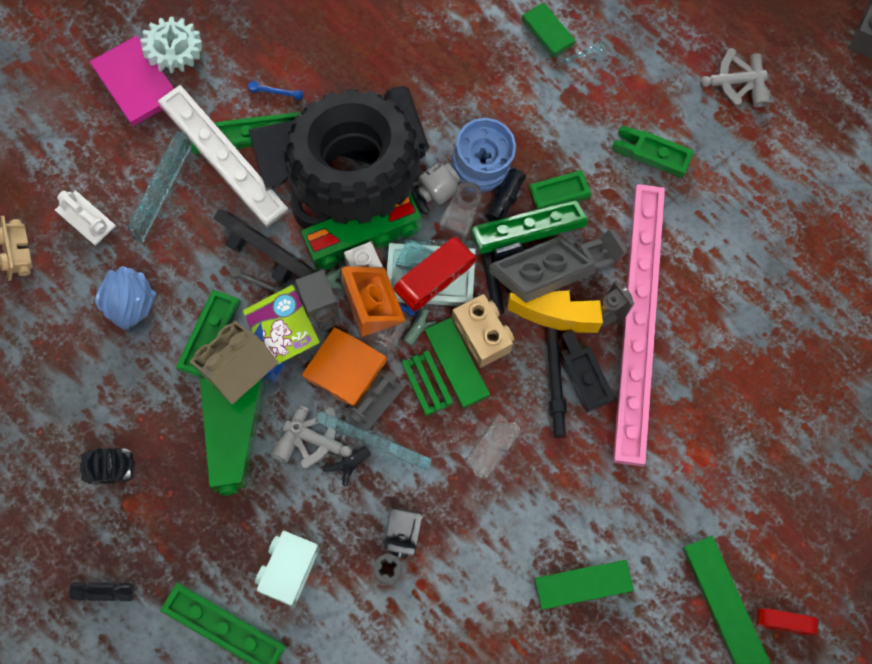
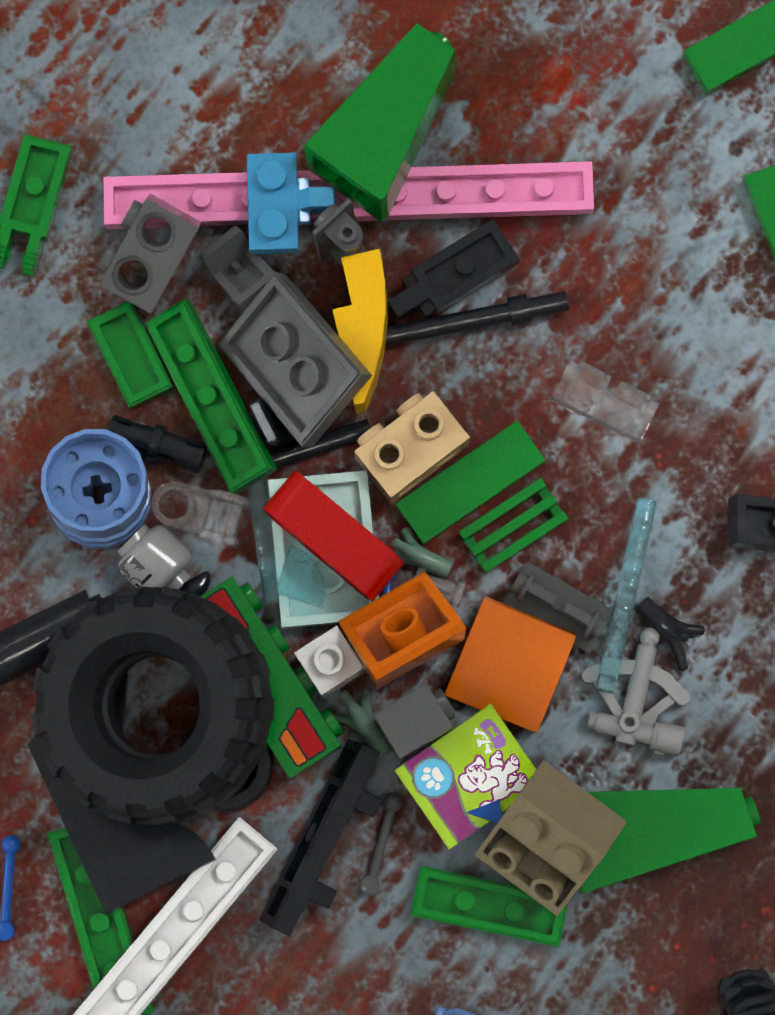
camera: 90 degrees left, 10 degrees up
none -> dark grey brick [97,193,202,314]
none -> dark azure hinge [247,153,336,255]
none -> green slope [304,23,455,223]

